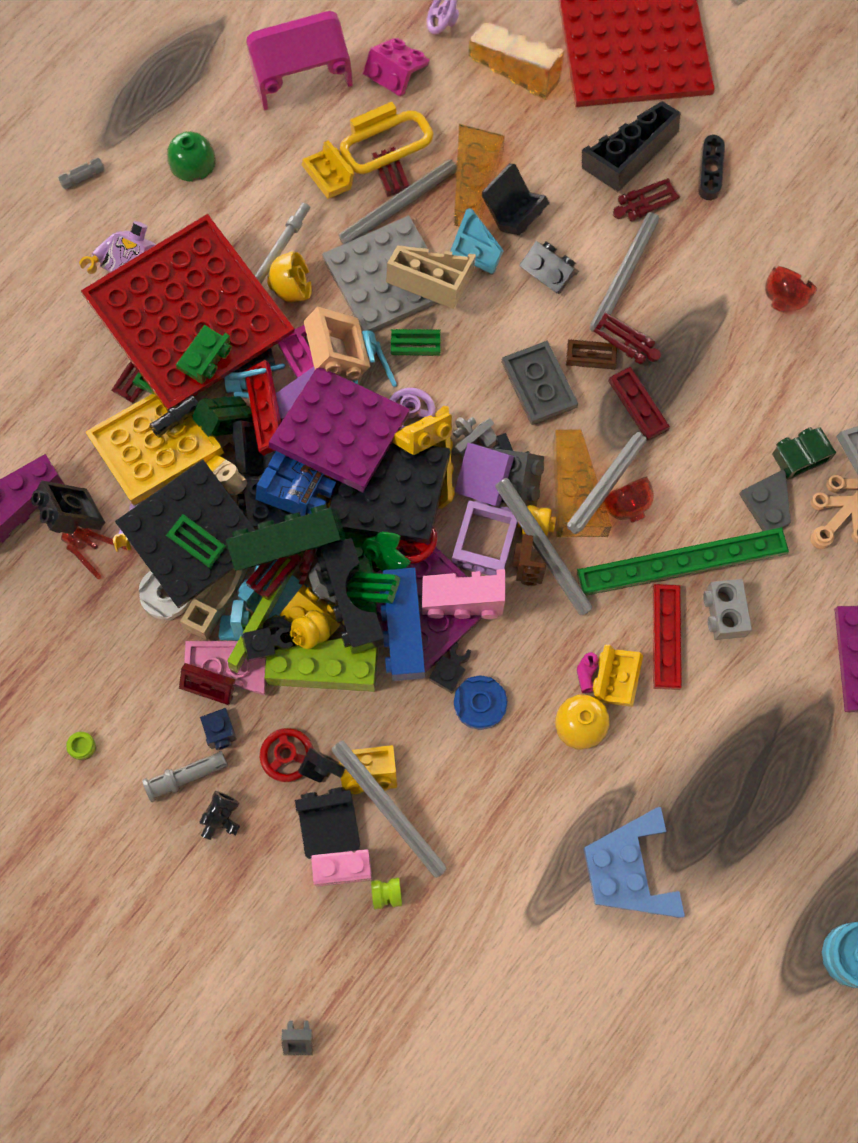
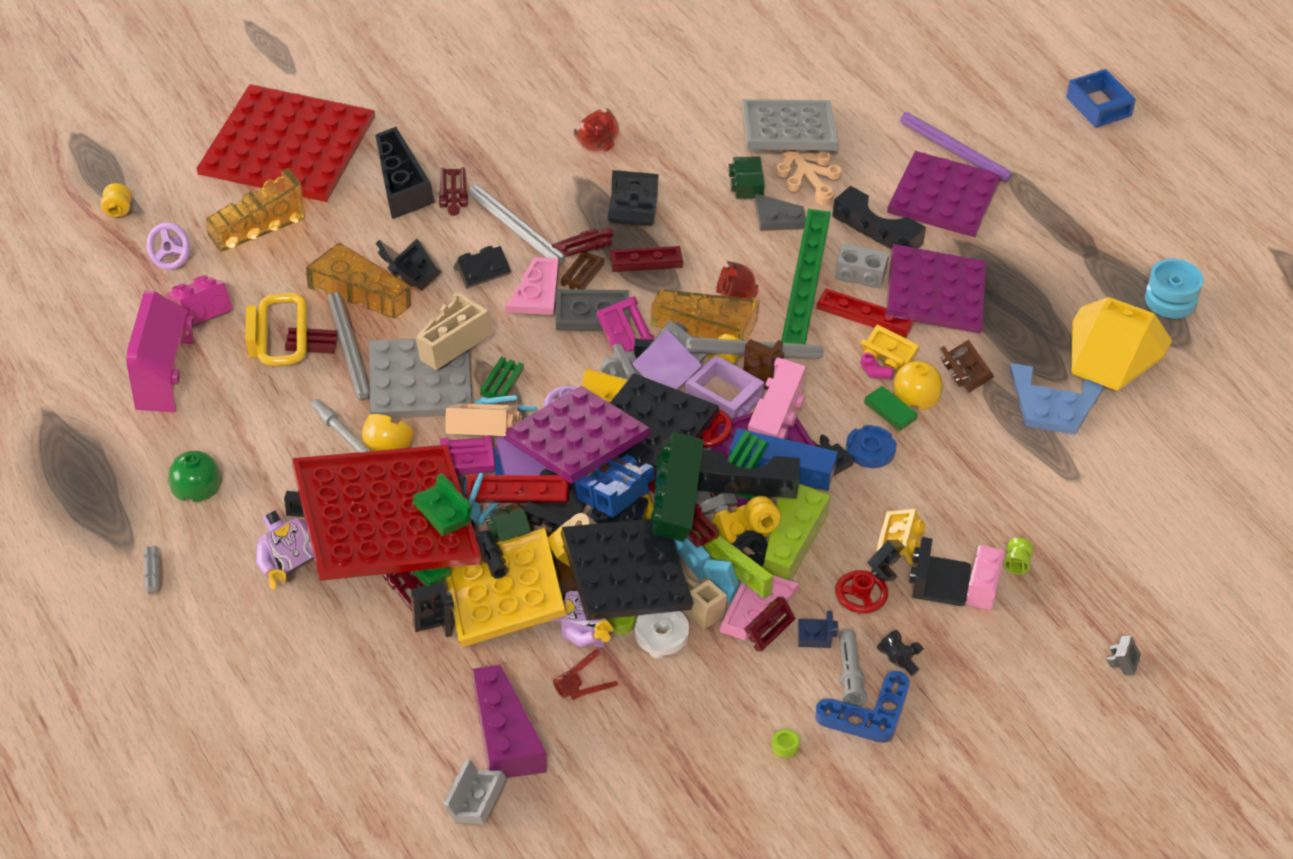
camera: 70 degrees left, 25 degrees down
black plate [31,480,105,534] -> none
green tile [166,514,227,569] -> none
black plate [241,628,293,662] -> none
yellow bracket [302,140,354,199] -> none
light grey axle [332,741,446,878] -> none
green plate [362,532,411,572] -> none
yellow bracket [392,413,452,455] -> none
medium azure wing [450,208,504,274] -> none
light grey axle [567,432,647,534] -> none
black beam [698,135,725,200] -> none
none -> black bracket [410,583,455,637]
none -> bright pink wing [505,257,558,315]
none -> dark pink plate [596,296,655,352]
none -> black bracket [608,170,659,225]
none -> blue beam [815,671,910,743]
none -> black arch [832,186,926,250]
none -> green tile [864,386,918,431]
none -> magenta plate [886,244,986,333]
none -> reddish brown bracket [940,339,994,393]
none -> yellow wedge [1071,297,1172,391]

